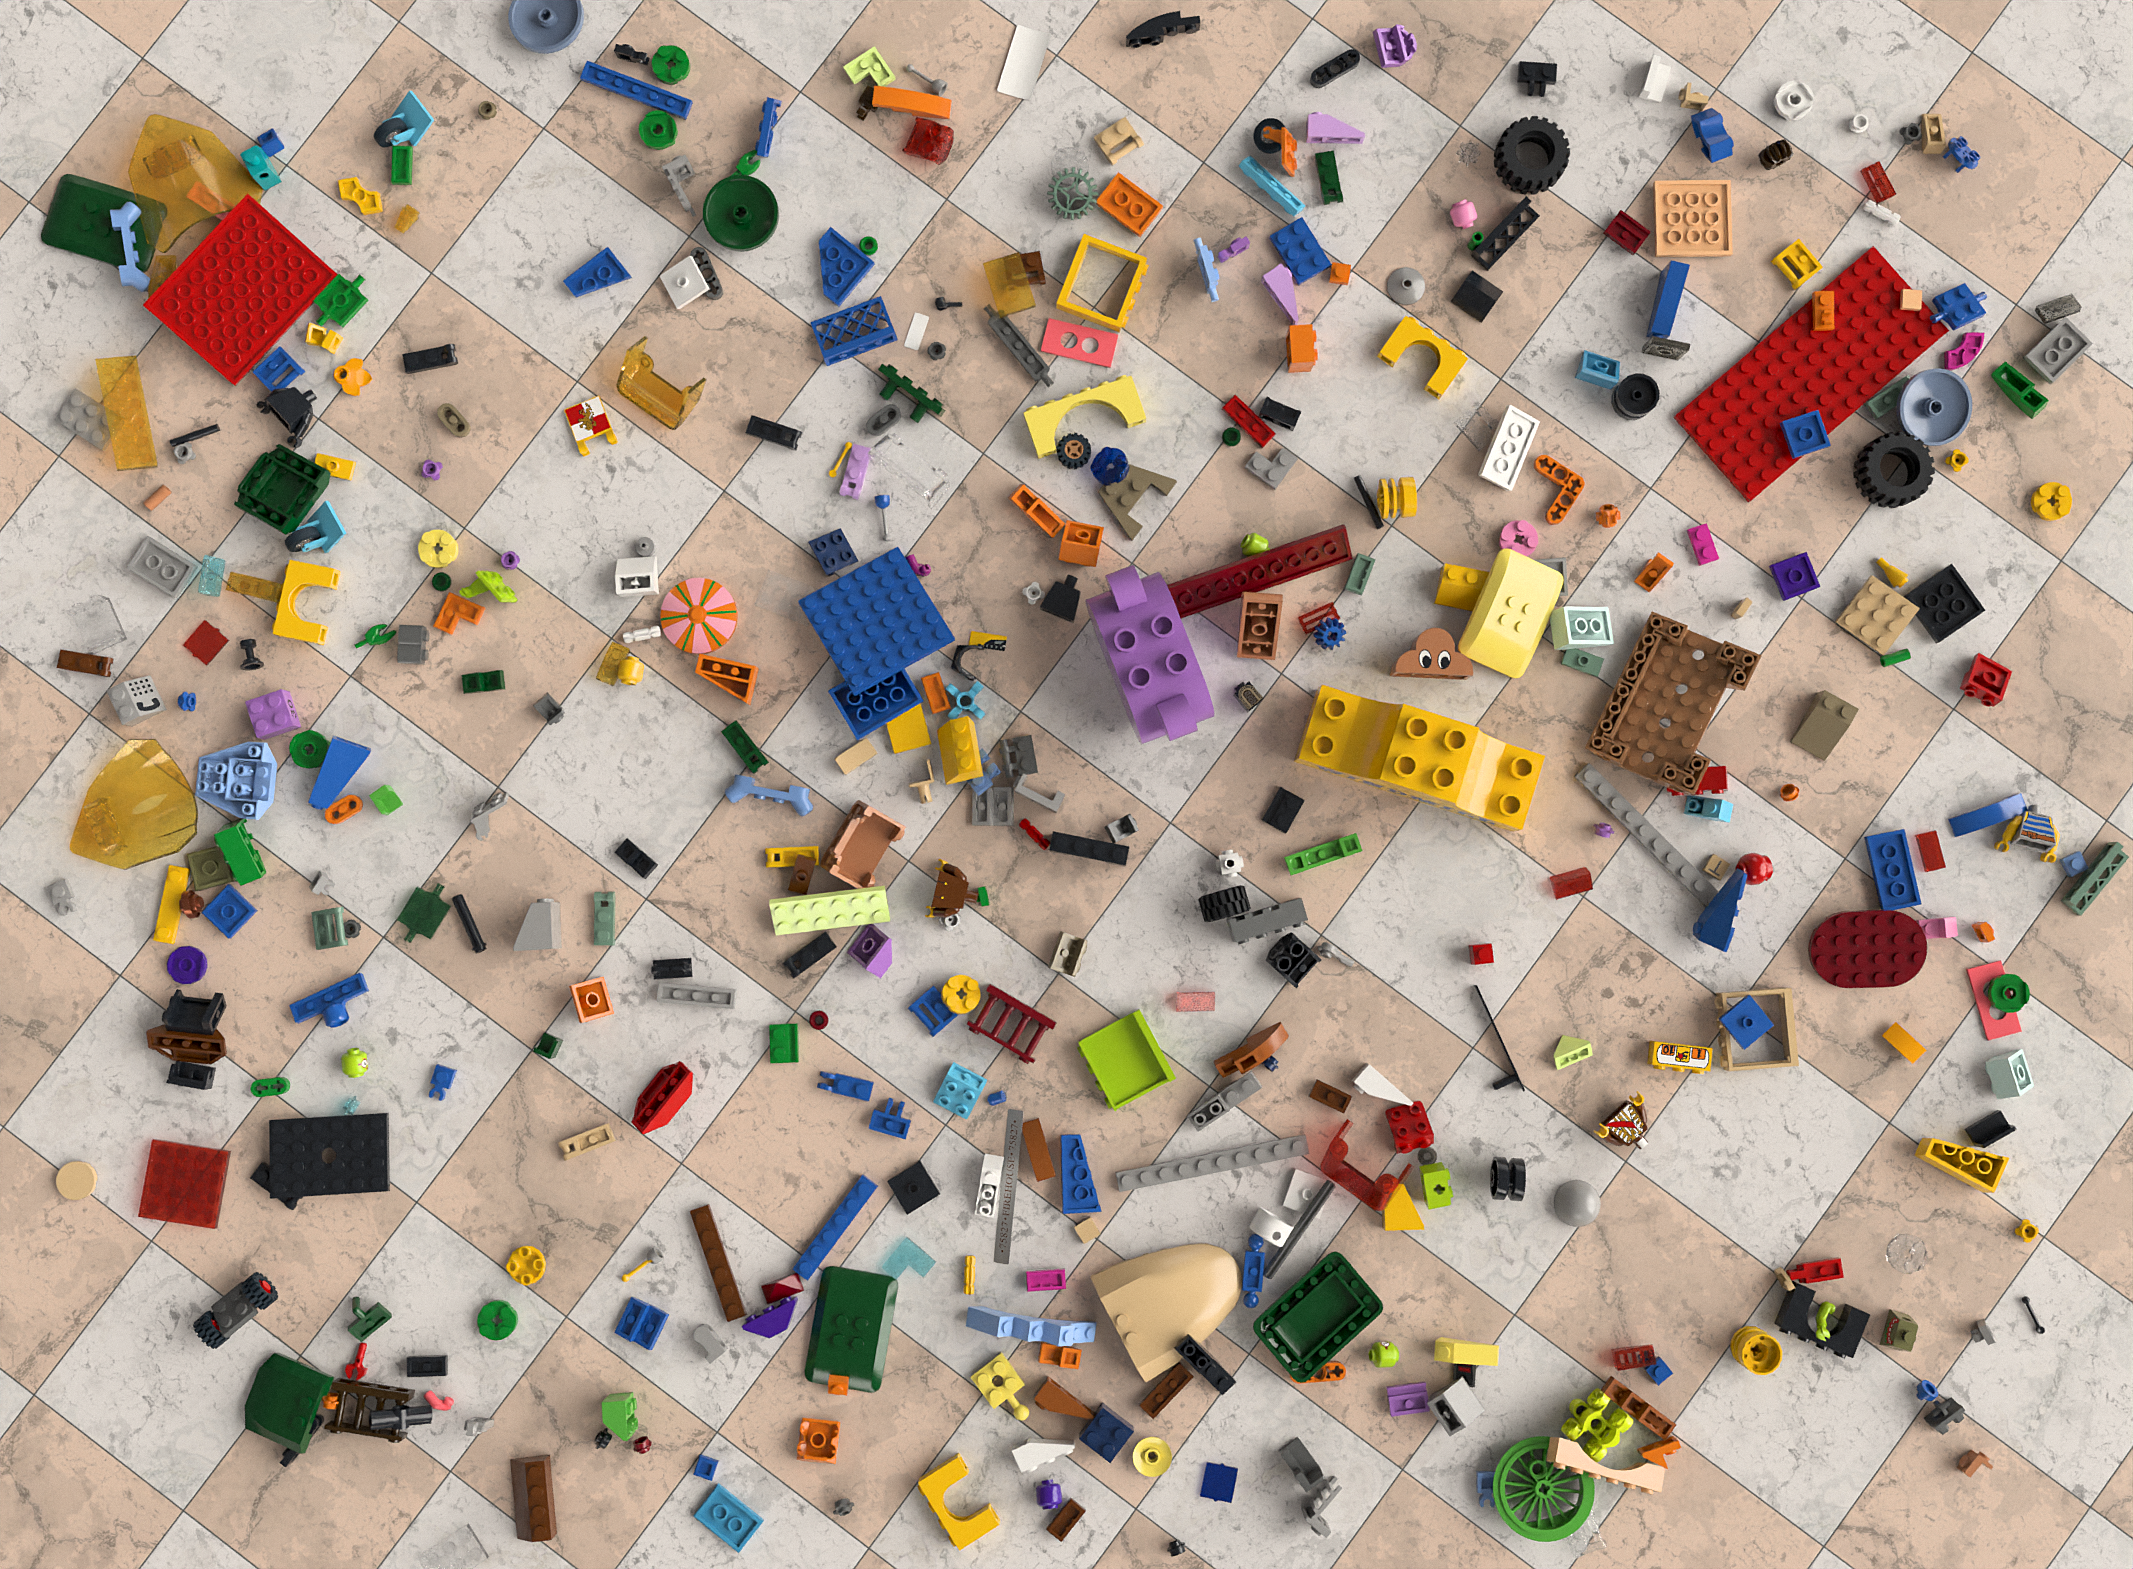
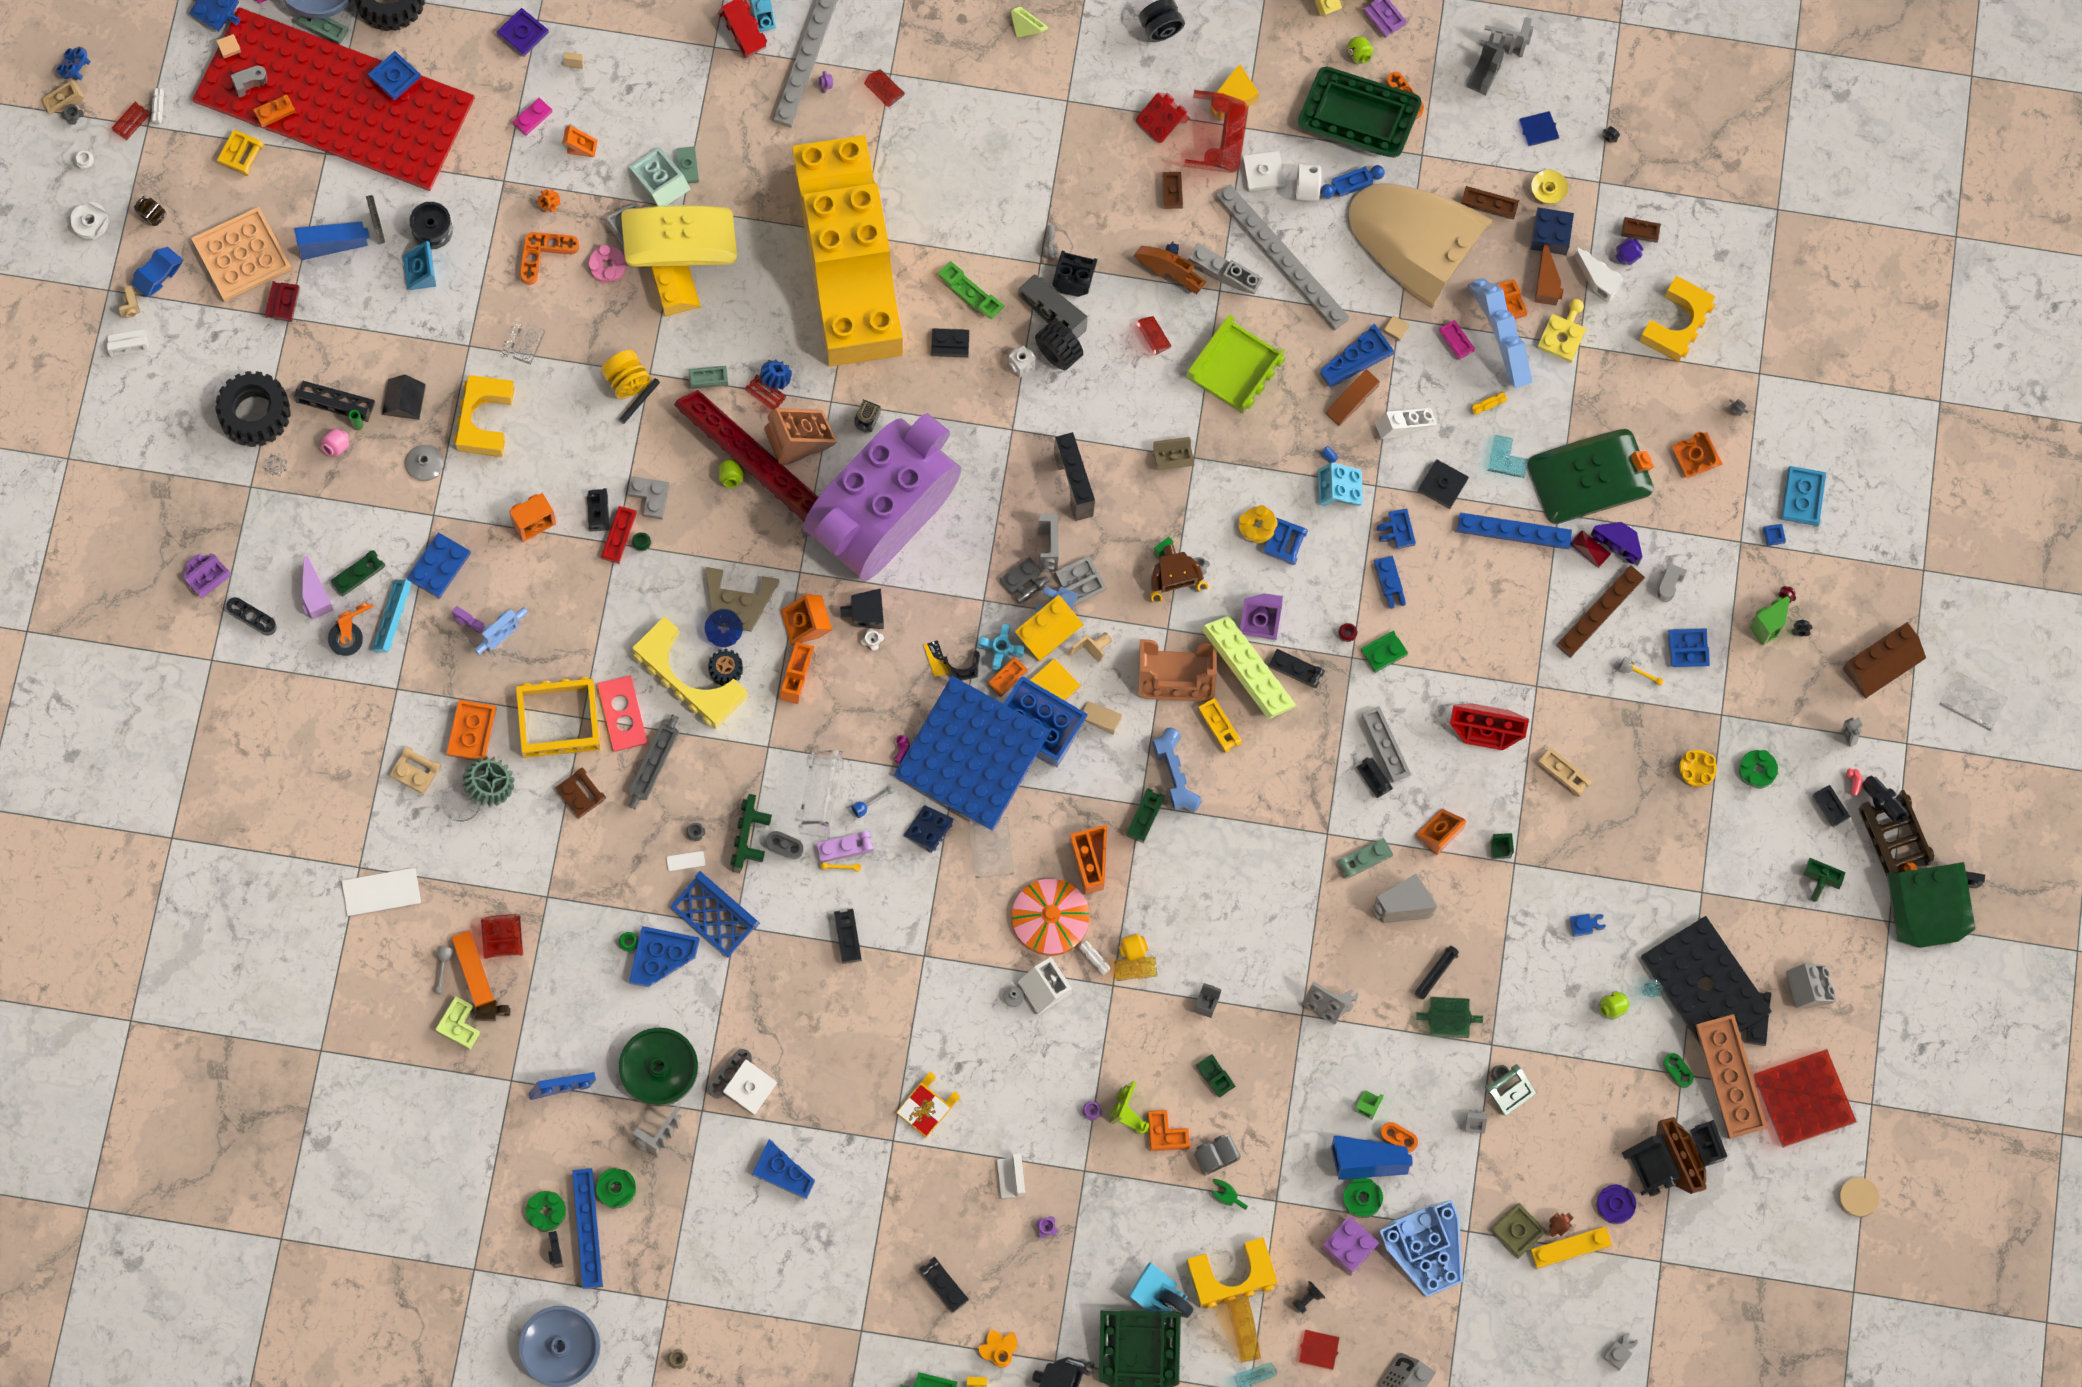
camera: 125 degrees left, 15 degrees down
clear yellow windscreen [70,739,198,870] -> none
blue plate [178,692,196,711] -> none
plate [193,1272,278,1349] -> none
blue plate [201,884,258,939] -> none
green wedge [214,818,266,886] -> none
blue plate [289,973,369,1028] -> none
yellow plate [315,453,356,481] -> none
red bar [345,1342,368,1381] -> none
clear yellow cone [394,204,420,234] -> none
light yellow plate [418,530,458,568] -> none
dark green plate [432,572,452,592] -> none
dark tan plate [437,403,471,438] -> none
black slope [614,838,658,879] -> none
clear yellow windscreen [616,336,707,430] -> none
green hand [729,150,761,177] -> none
reddish brown plate [788,854,816,895] -> none
black hand [935,297,962,311] -> none
dark red fence [967,983,1057,1064] -> none
clear yellow tile [983,252,1036,318] -> none
light grey sticker [994,1109,1024,1265] -> none
red axle [1019,818,1051,850] -> none
dark grey bracket [1104,814,1139,843] -> none
black slope [1126,11,1200,48] -> none
black slope [1174,1334,1236,1396] -> none
lavender slope [1261,264,1299,325] -> none
dark grey axle [1263,1180,1336,1279] -> none
orange plate [1329,262,1351,285] -> none
white slope [1352,1063,1413,1106] -> none
nougat brick [1390,628,1473,680] -> none
clear smoke plate [1417,1147,1437,1165] -> none
lime brick [1419,1162,1453,1210] -> none
red brick [1468,943,1494,965] -> none
black piece [1474,985,1525,1092] -> none
white plate [1478,405,1540,491] -> none
black hinge [1517,61,1557,97] -> none
medium nougat slope [1585,612,1762,795] -> none
none -> light grey leg [231,66,268,98]
none -> white panel [997,1154,1025,1199]
none -> nougat plate [1695,1014,1768,1139]
none -> light grey slope [1786,964,1837,1009]

